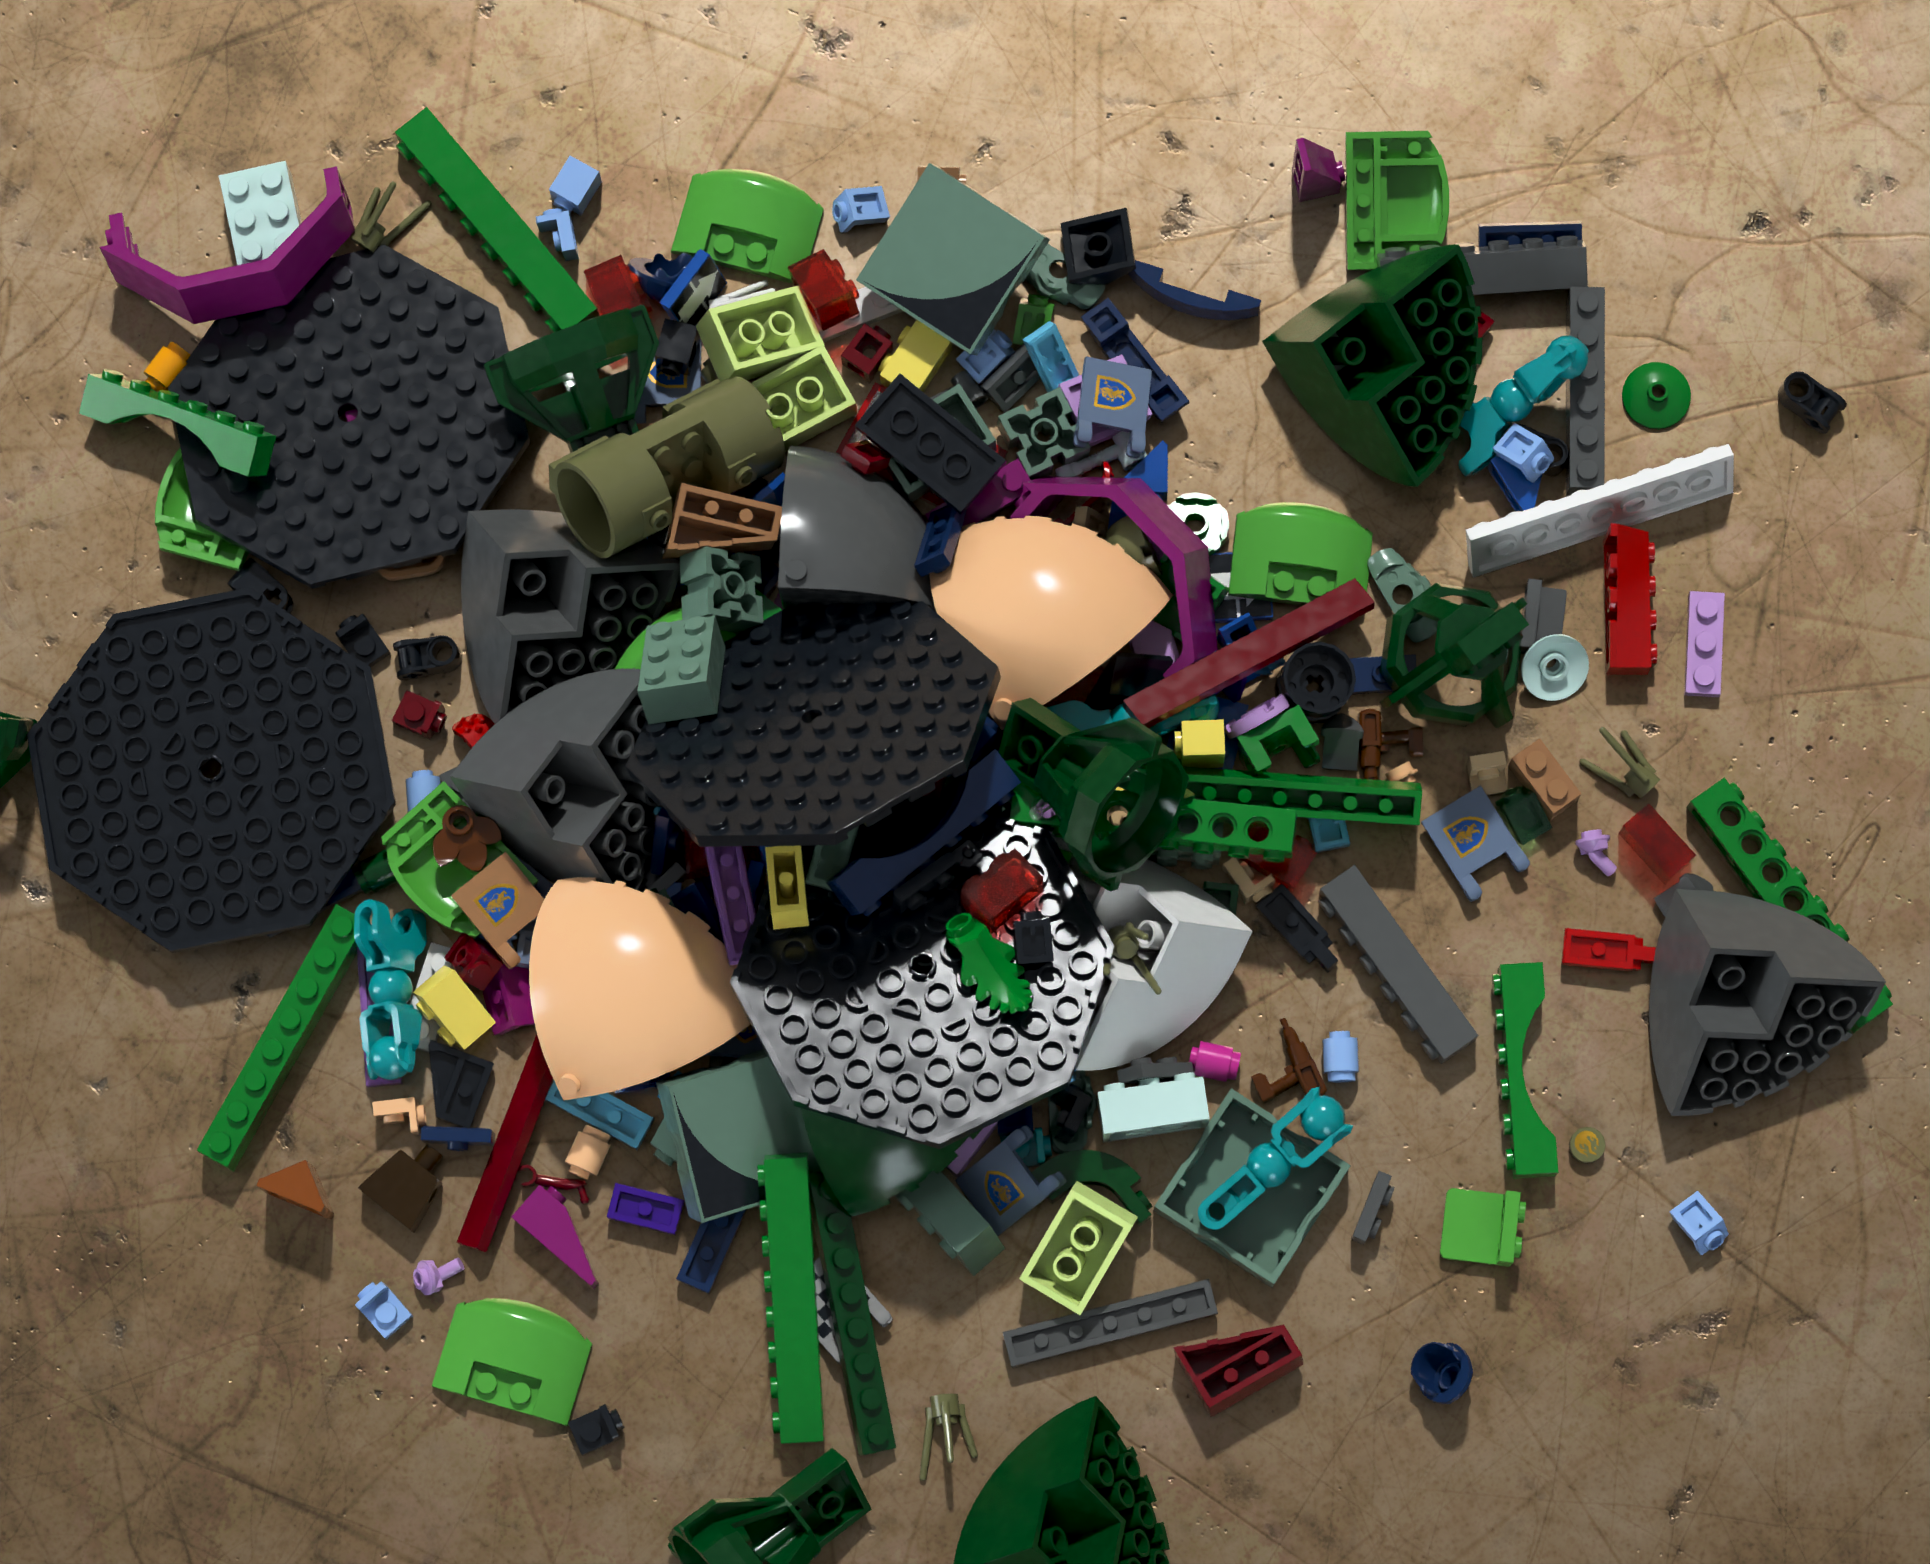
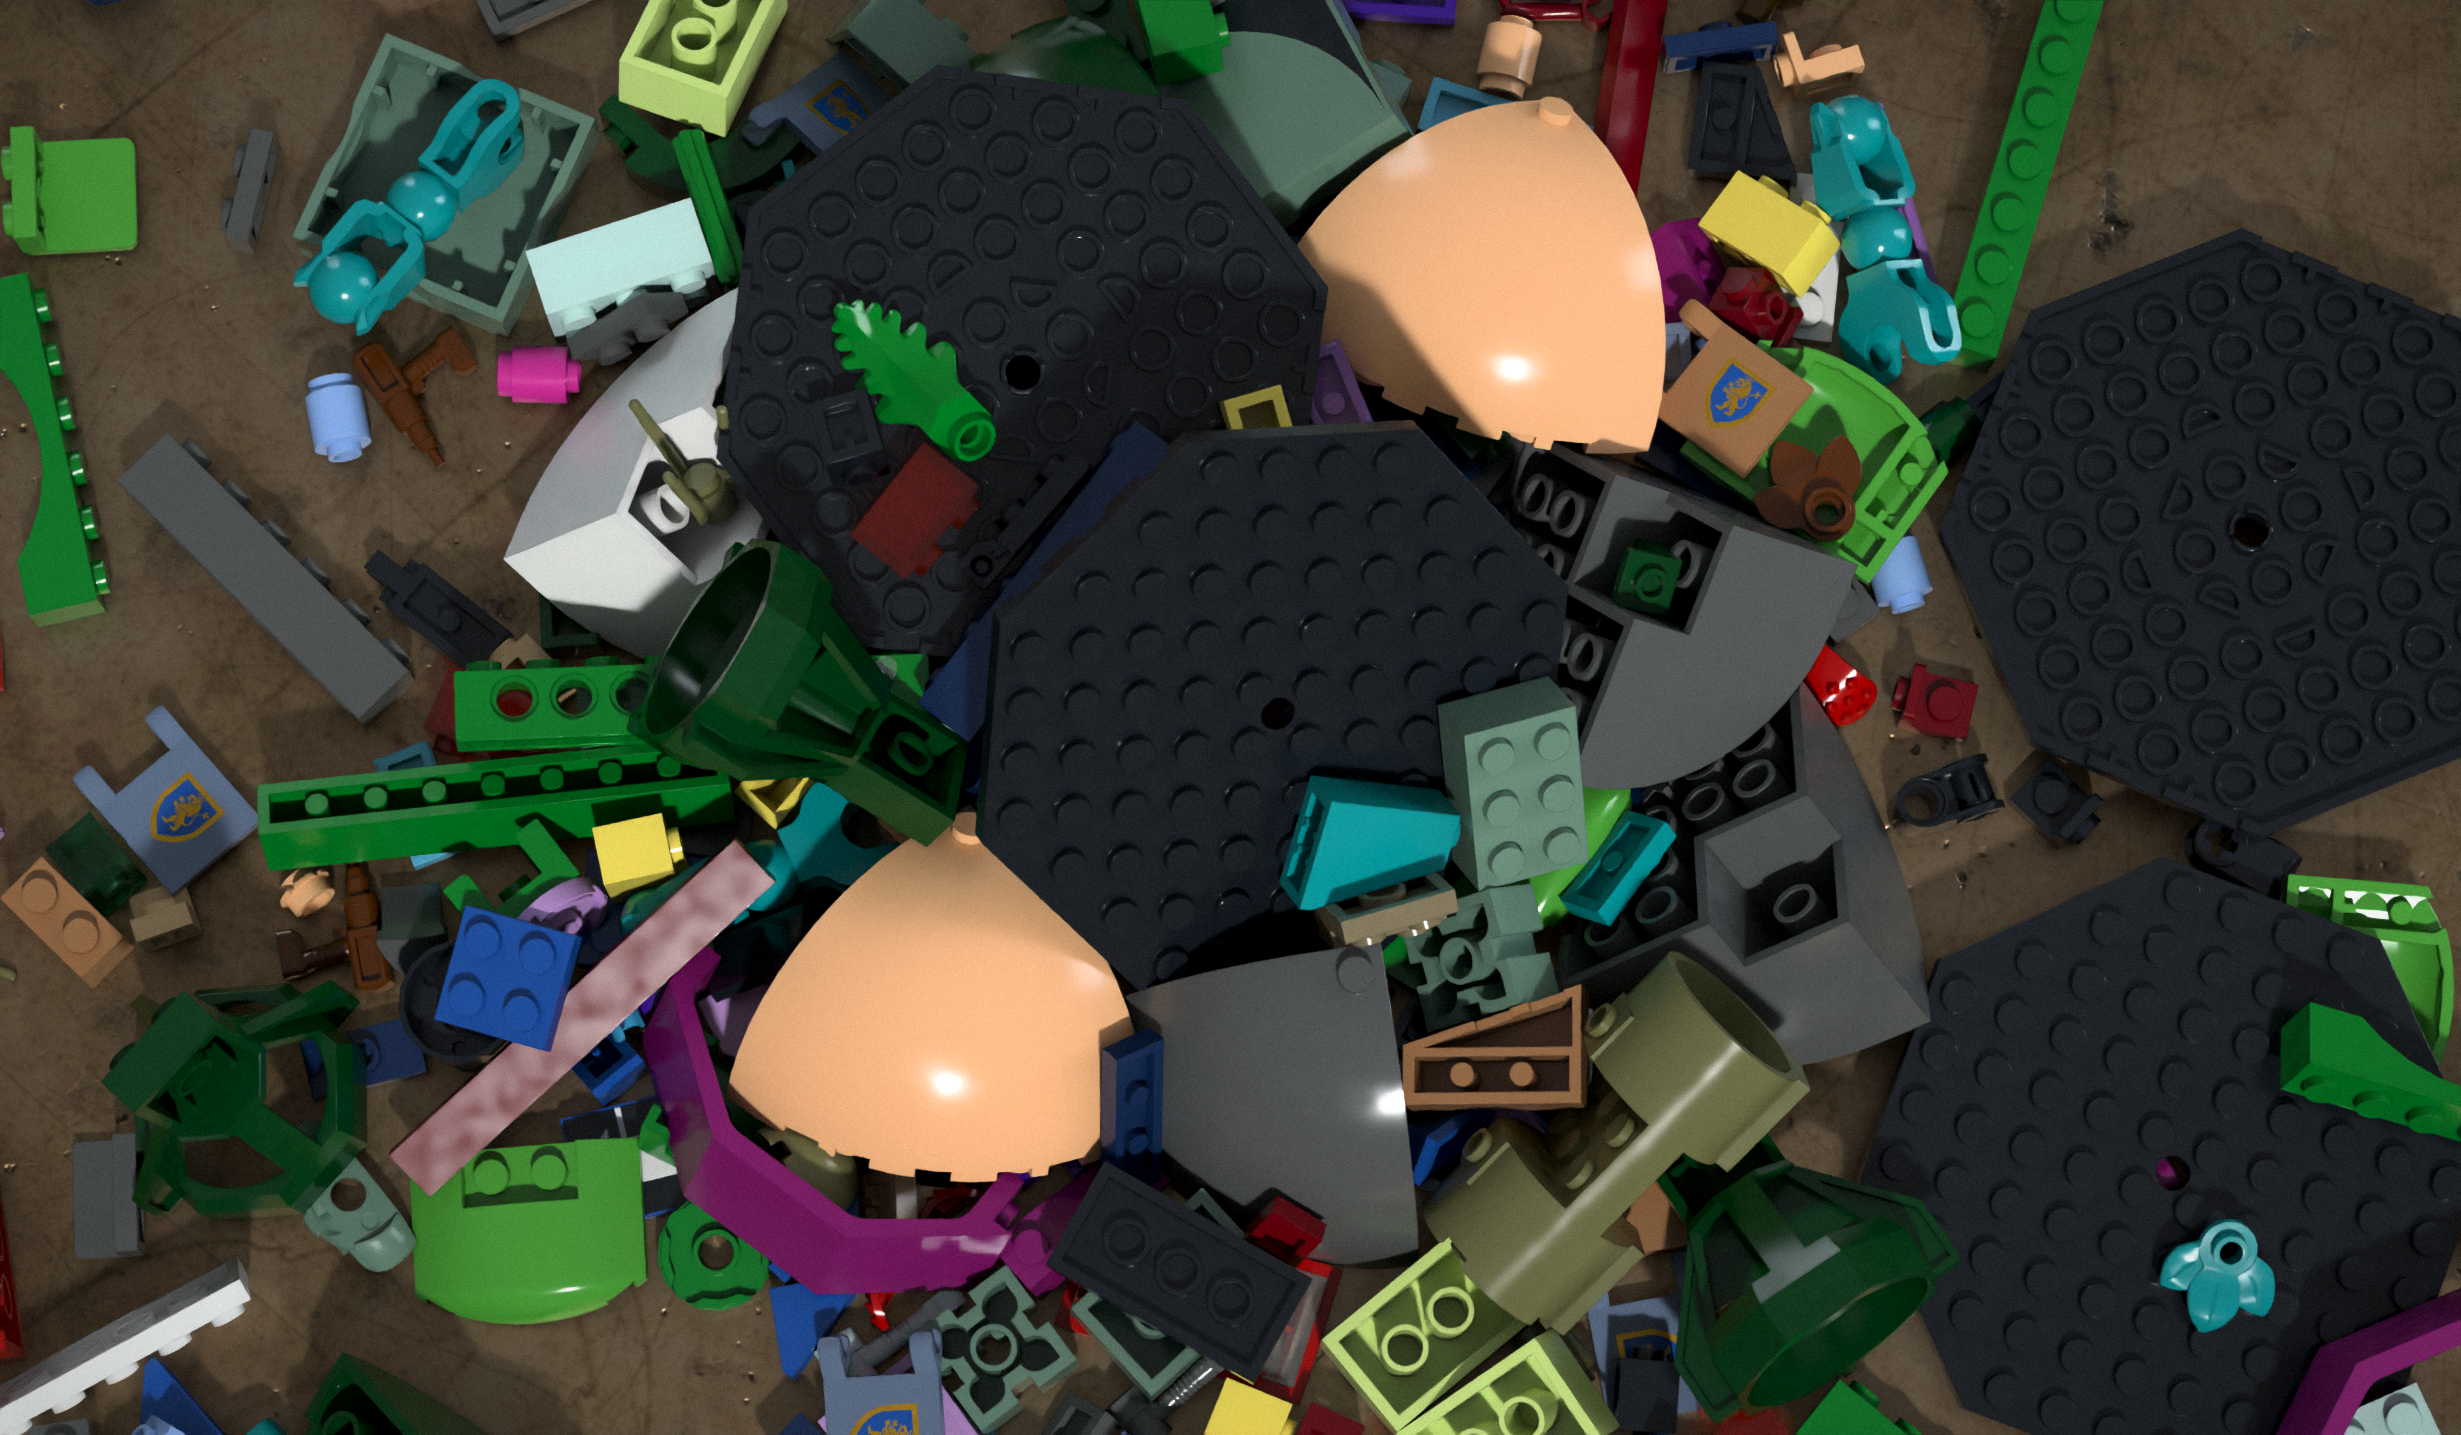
camera: 160 degrees right, 0 degrees up
light aqua dish [1521,634,1589,701] -> none
none -> blue plate [434,905,582,1052]
none -> green axle [672,129,744,286]
none -> teal slope [1279,776,1461,910]
none -> dark tan plate [1313,872,1459,949]
none -> teal plate [1560,810,1677,927]
none -> dark green bracket [1611,538,1683,616]
none -> teal plate [2159,1219,2275,1333]

